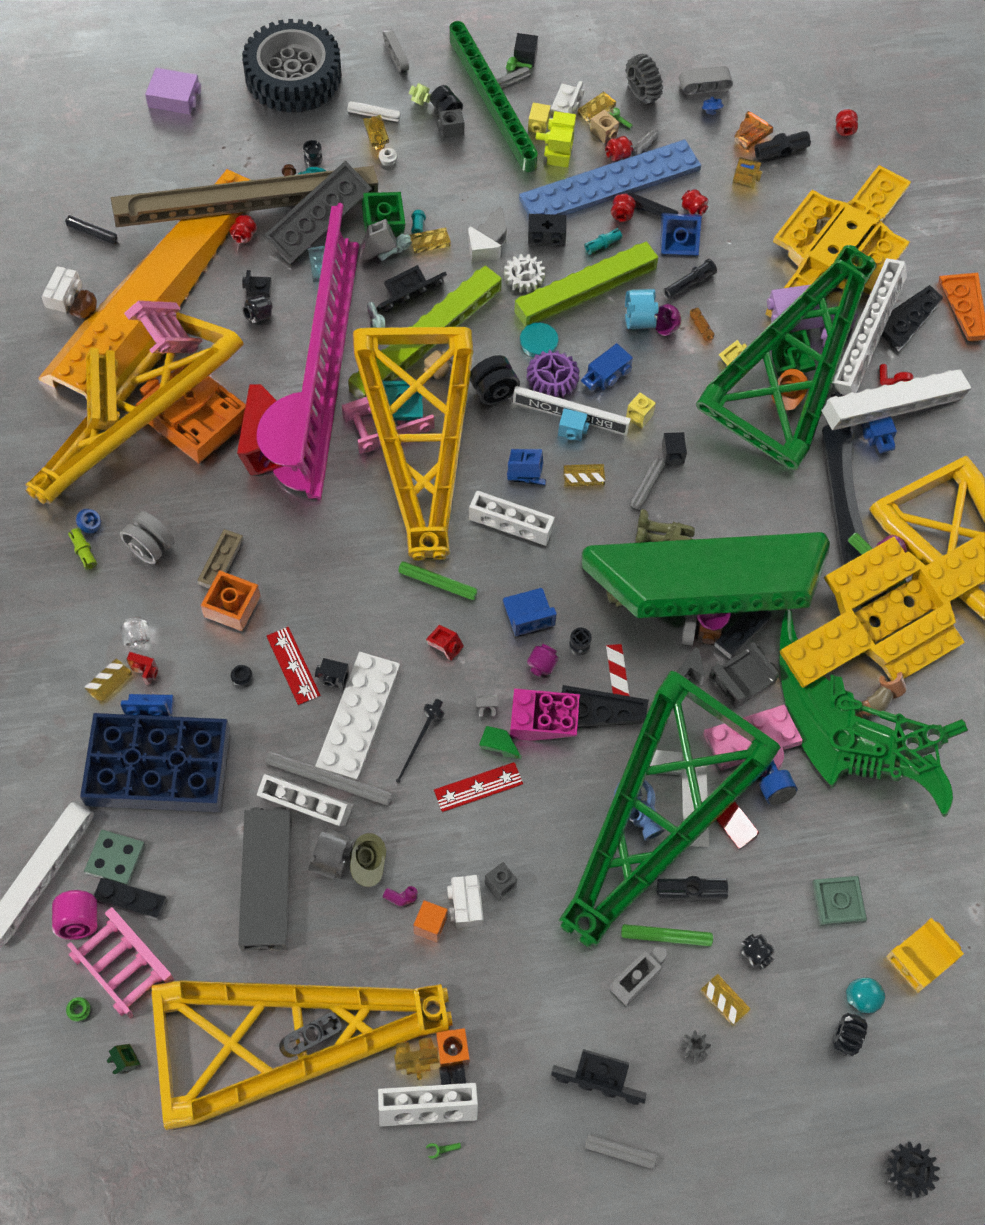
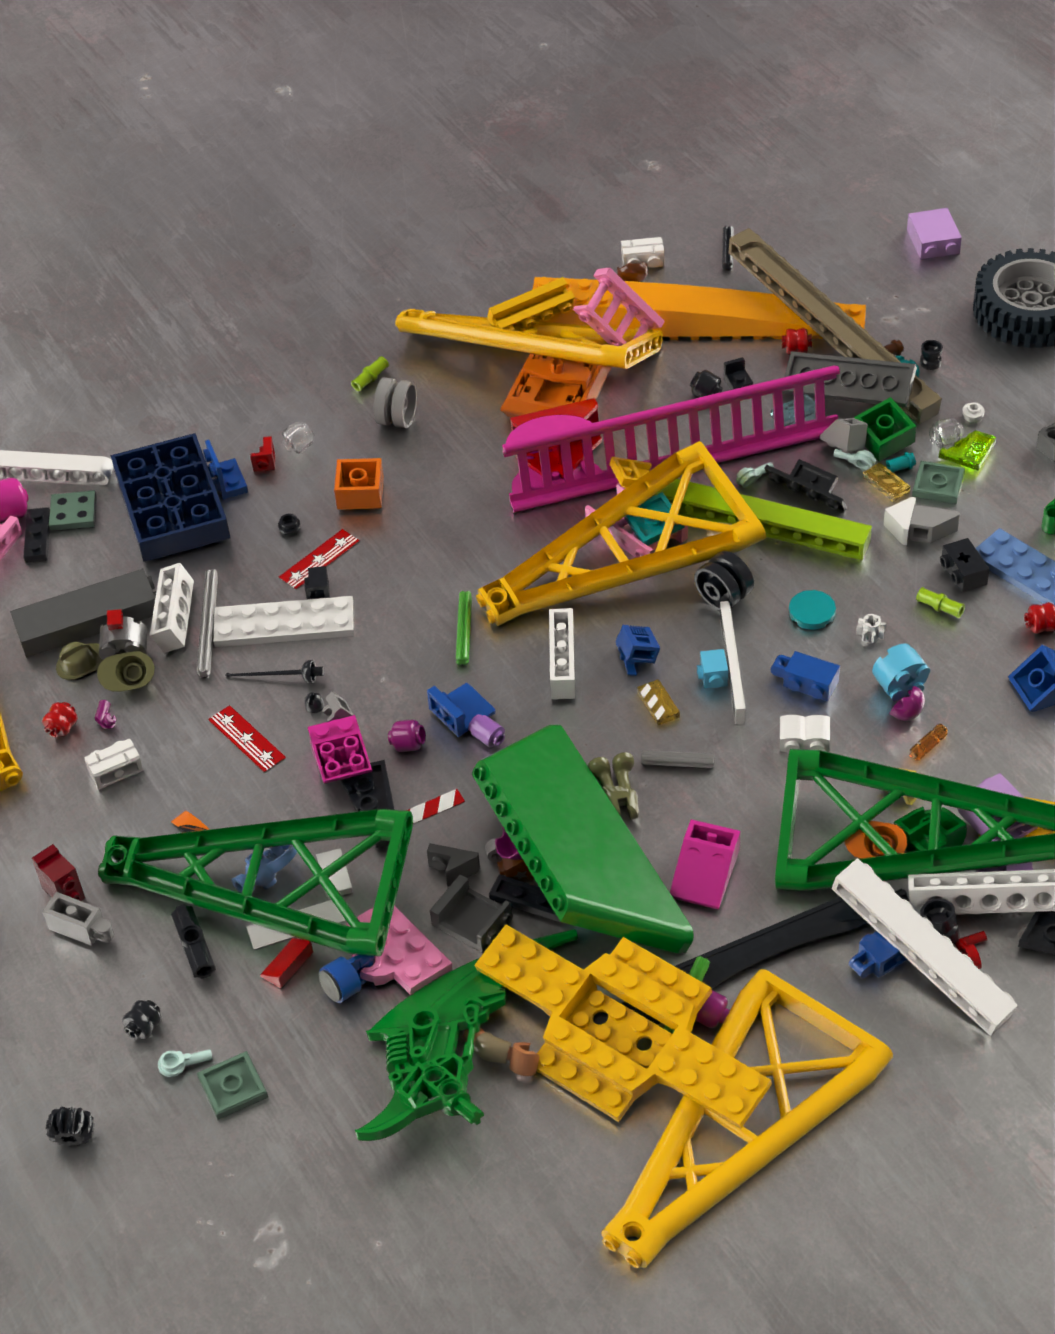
camera: 75 degrees right, 15 degrees down
blue hat [76,509,101,534] -> none
clear yellow tile [84,658,132,704] -> none
dark tan plate [197,529,244,588] -> none
white axle [347,101,400,122] -> none
clear yellow hips [363,115,389,150] -> none
orange piece [413,900,448,943] -> none
red bracket [426,625,464,661] -> none
green slope [479,726,522,759] -> none
dark grey brick [485,862,517,901] -> none
white gear [504,254,545,293] -> none
lime brick [514,241,659,327] -> none
medium lavender gear [526,349,580,399] -> none
black wheel [569,627,592,656] -> none
teal pin [584,228,623,255] -> none
bright green axle [621,924,713,946] -> none
light yellow brick [626,393,656,429] -> none
black brick [662,432,687,465] -> none
black pin [663,259,717,299] -> none
dark grey gear [680,1030,711,1063] -> none
clear yellow tile [700,974,751,1026] -> none
teal hair [846,977,885,1013] -> none
yellow panel [886,917,964,993] -> none
none -> dark red hips [32,844,85,901]
none -> red piece [42,702,78,737]
none -> olive piece [56,642,103,680]
none -> red piece [107,609,123,631]
none -> light aqua plate [158,1049,213,1077]
none -> orange sticker [171,811,209,832]
none -> black hinge [304,692,324,713]
none -> medium lavender brick [468,714,505,748]
none -> yellow wing [609,456,652,488]
none -> dark pink slope [670,819,741,910]
none -> white brick [780,715,830,753]
none -> white gear [856,614,886,643]
none -> sand green tile [912,461,965,504]
none -> lime pin [916,587,965,618]
none -> black wheel [920,898,960,946]
none -> clear head [929,417,964,449]
none -> clear neon green wing [938,430,996,471]

